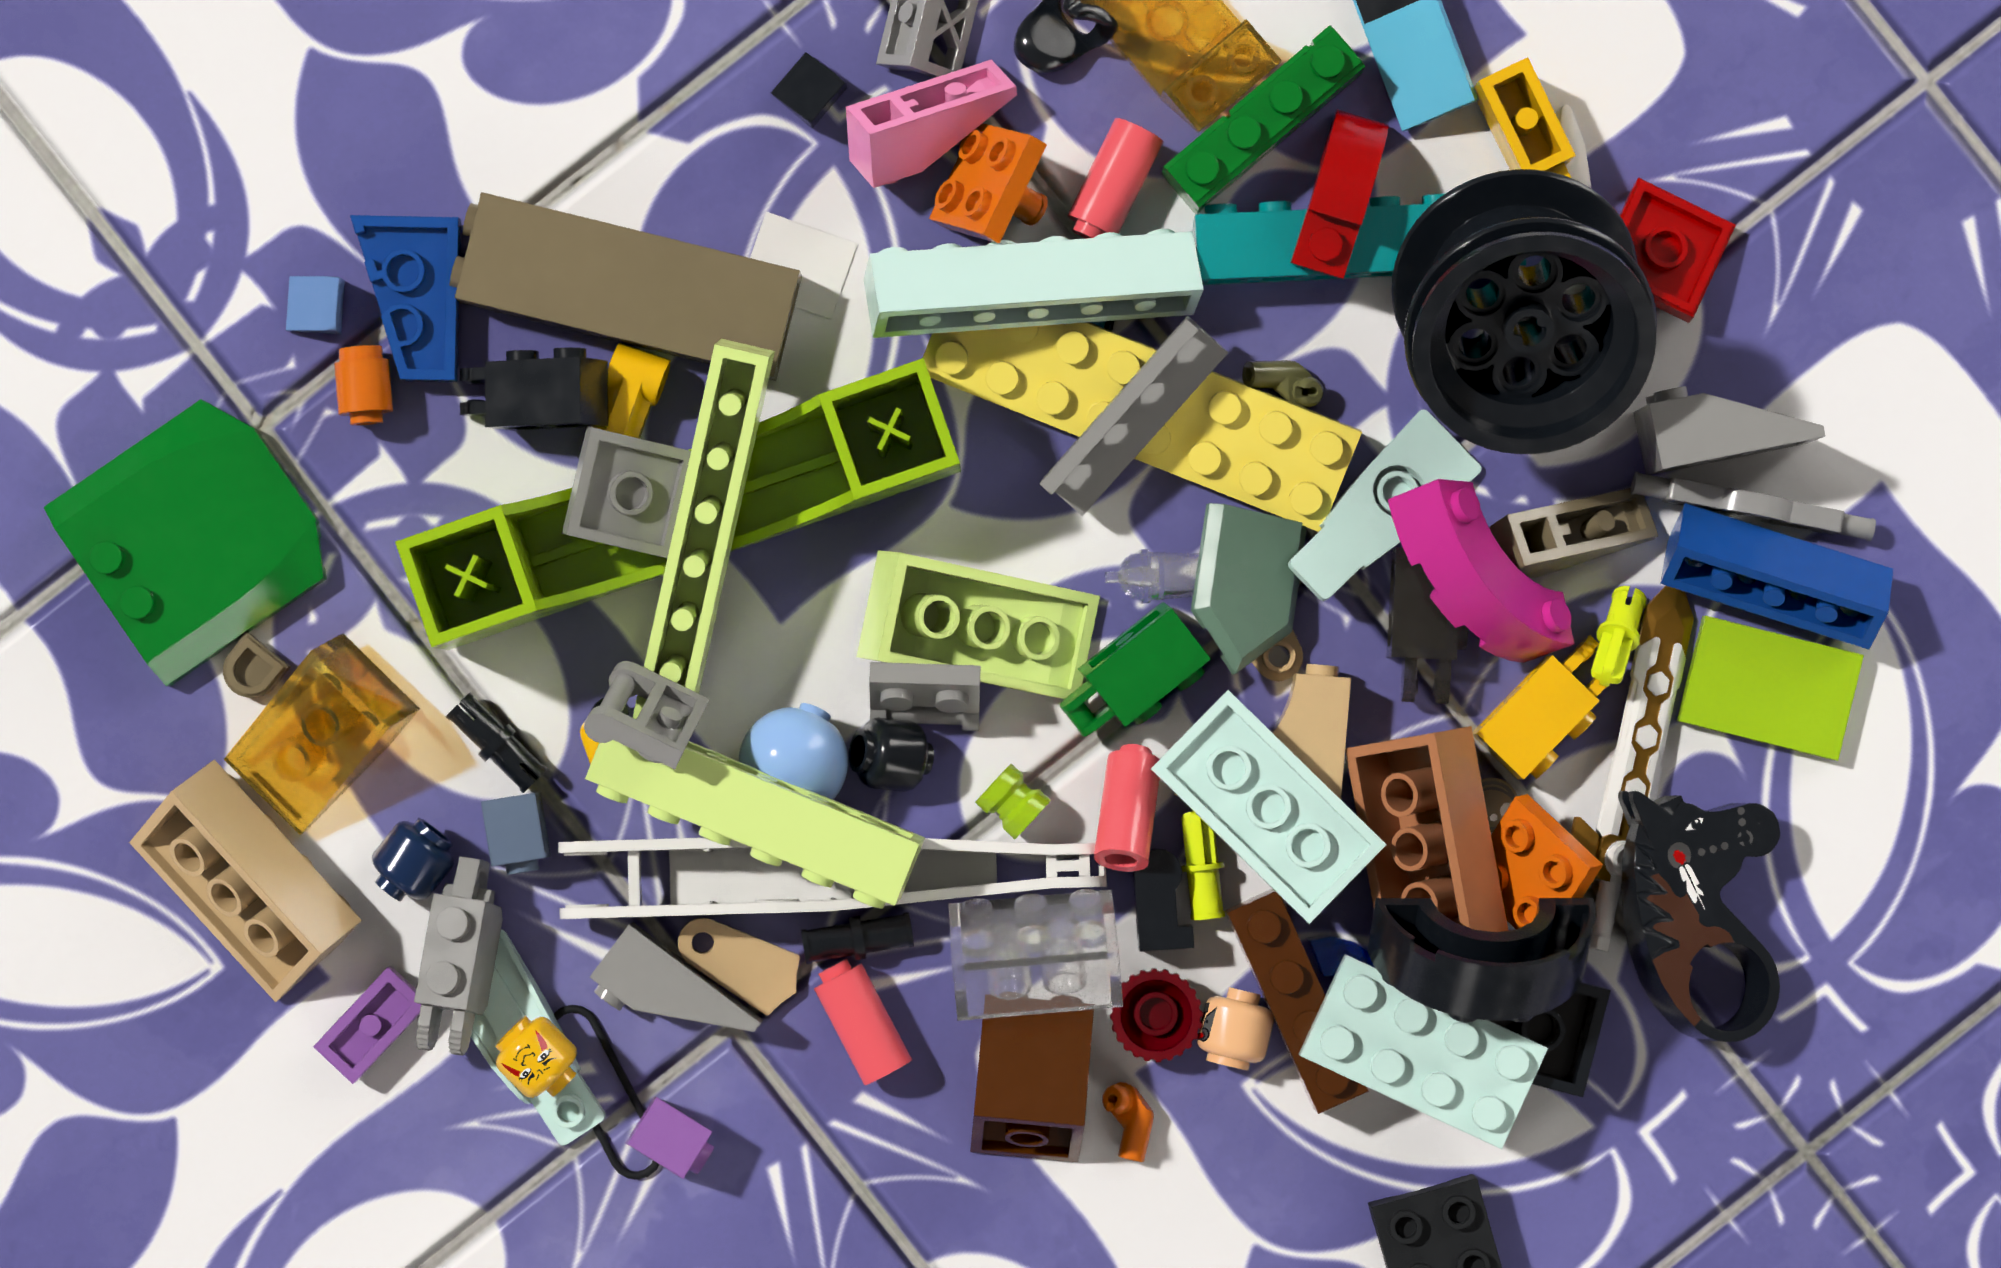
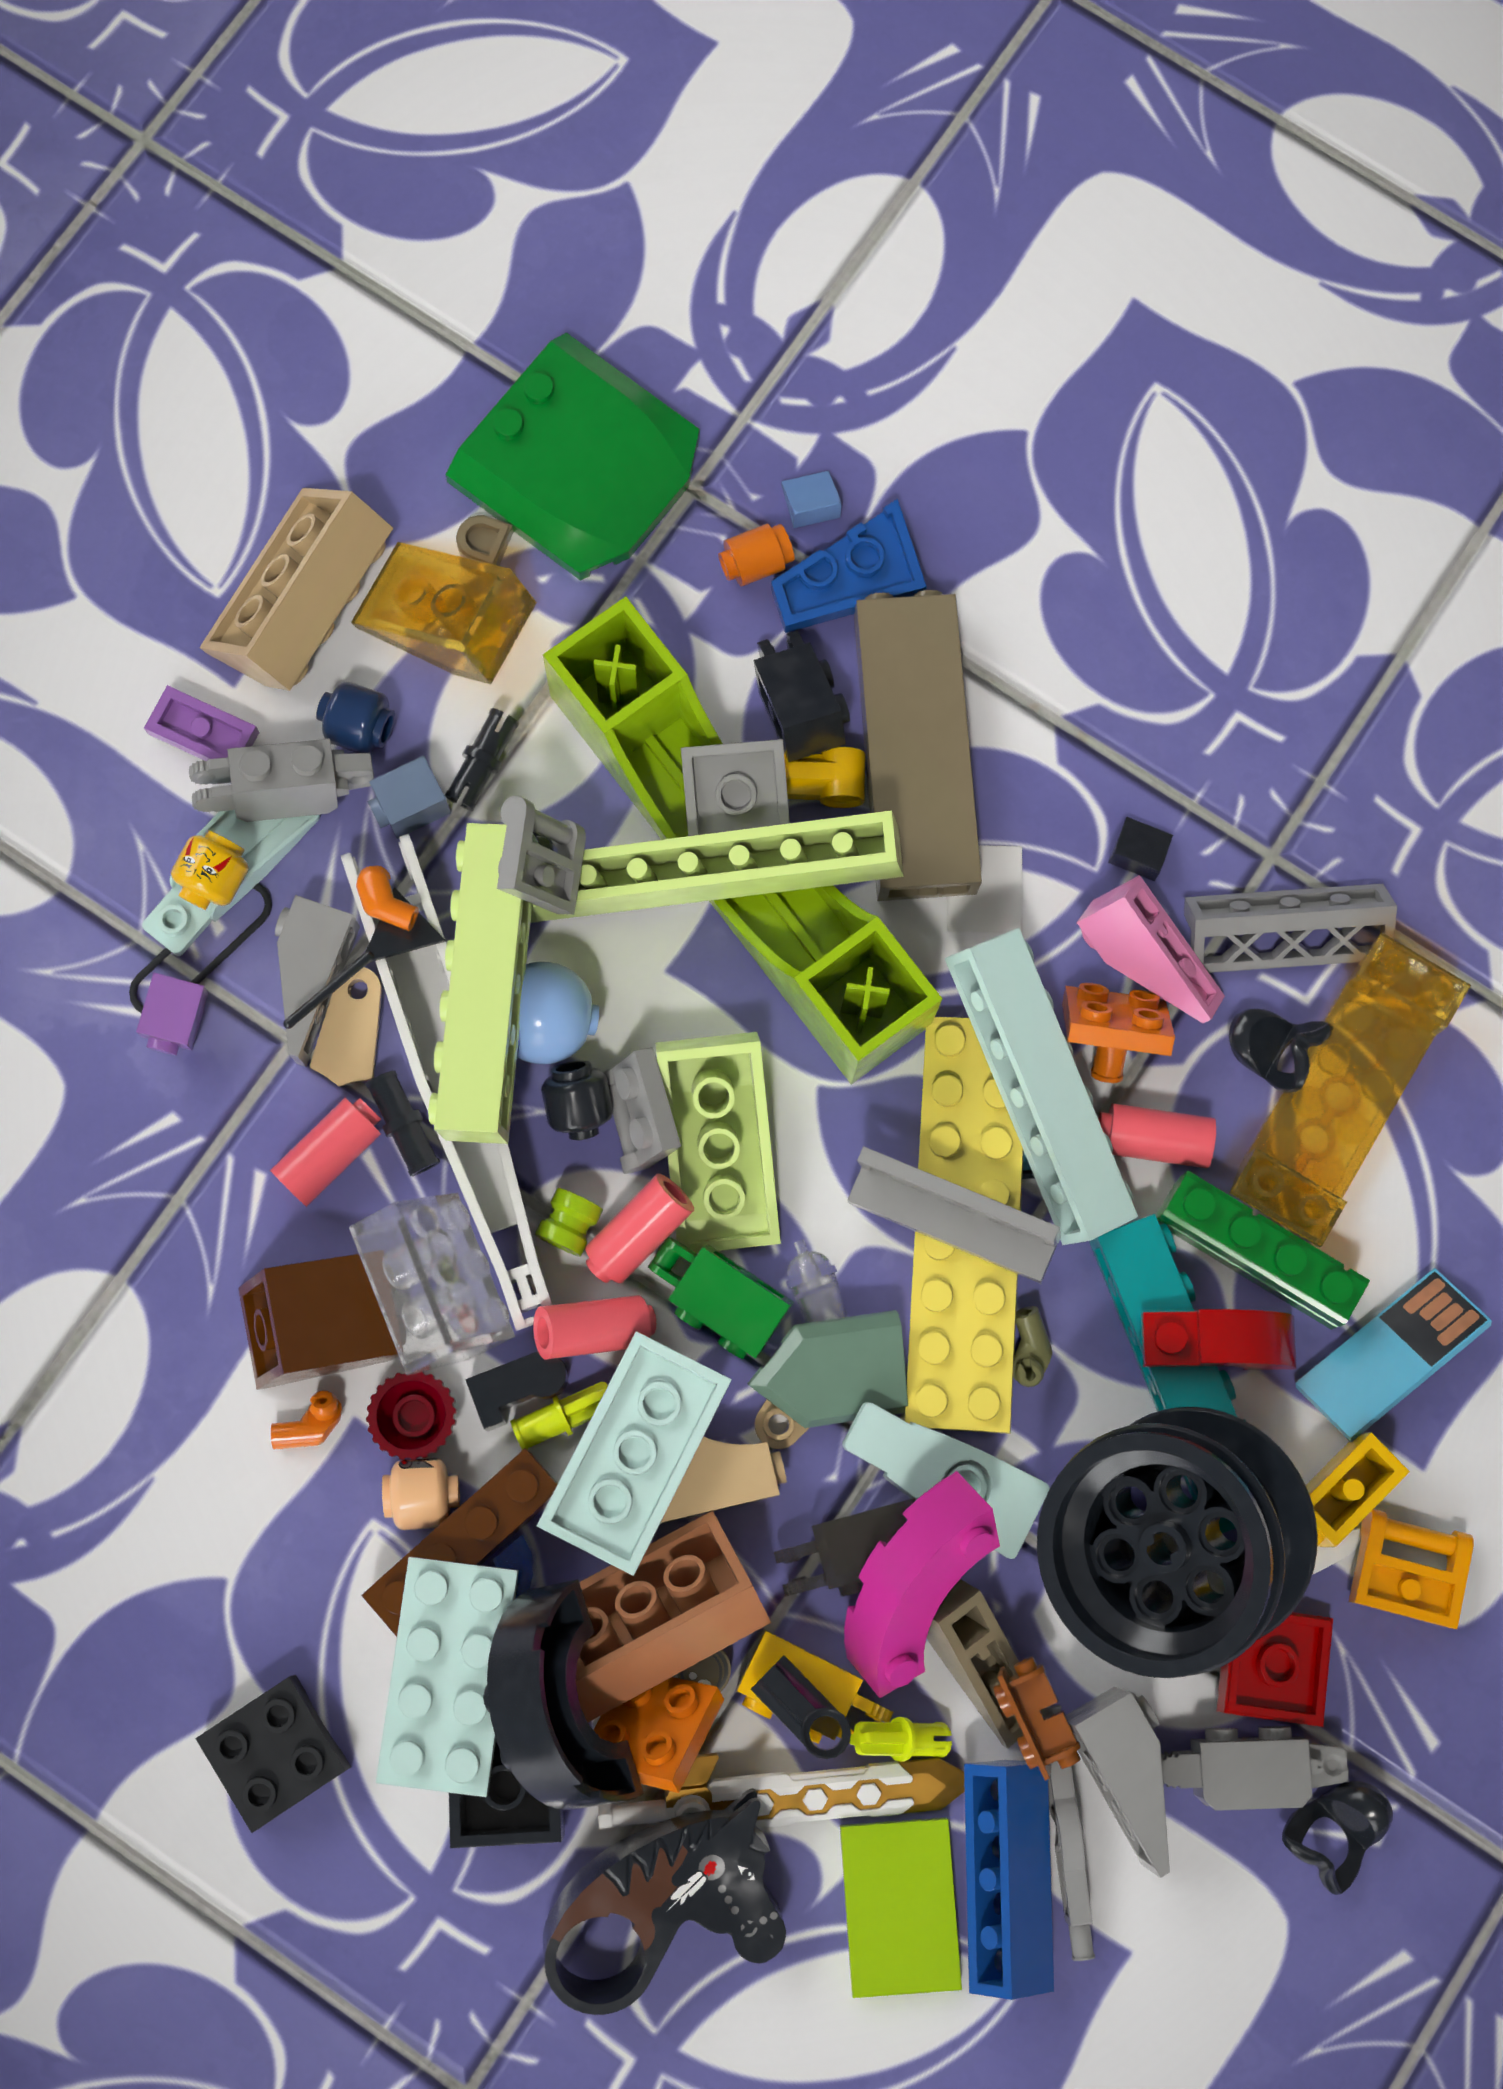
camera: 70 degrees right, 10 degrees down
none -> black piece [283,887,446,1029]
none -> orange arm [356,865,419,931]
none -> coral brick [585,1174,694,1283]
none -> black piece [750,1655,851,1759]
none -> dark orange hinge [993,1657,1081,1781]
none -> light grey hinge [1161,1726,1349,1811]
none -> black piece [1282,1781,1393,1895]
none -> light orange plate [1348,1509,1474,1629]

